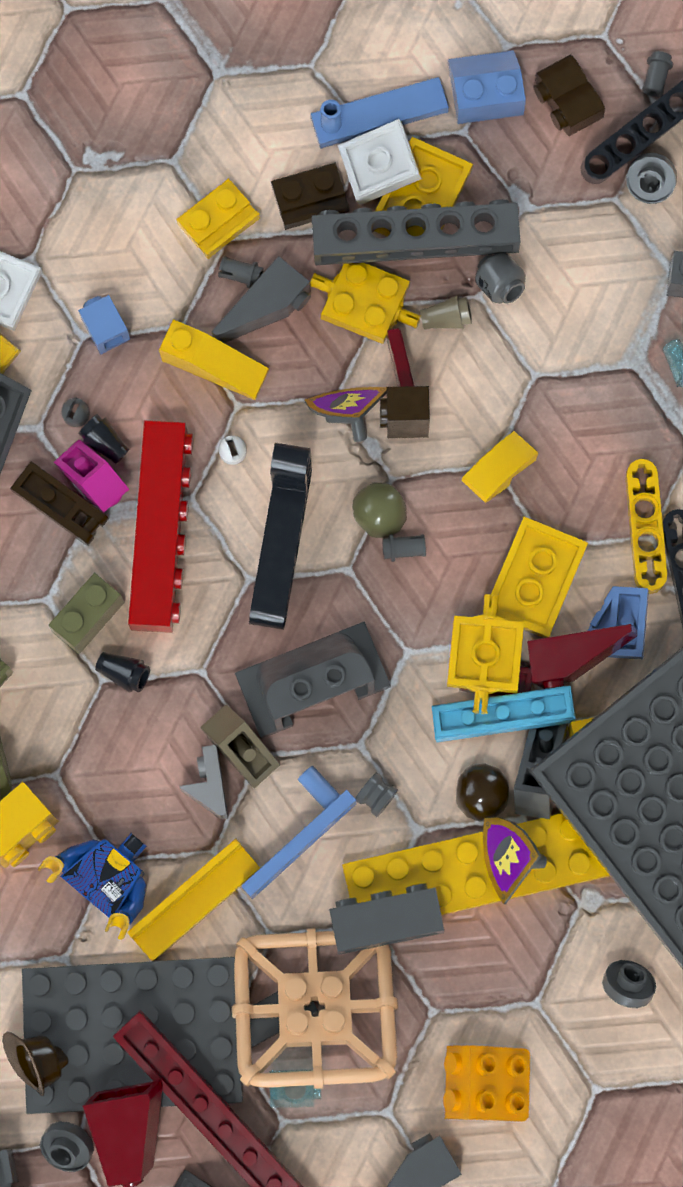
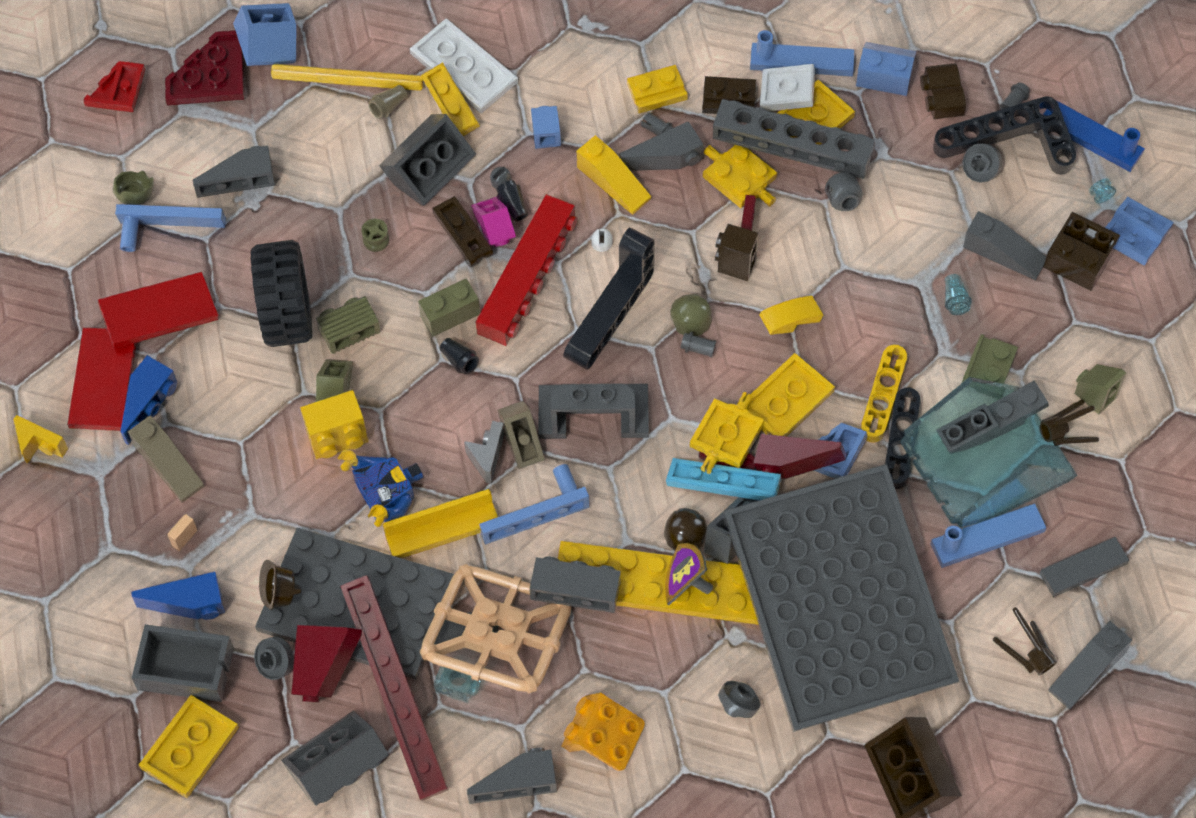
camera: 20 degrees right, 15 degrees down
shield [305,387,387,442] -> none
dark grey wheel [355,772,398,817] -> none
dark tan cone [420,295,472,330] -> none

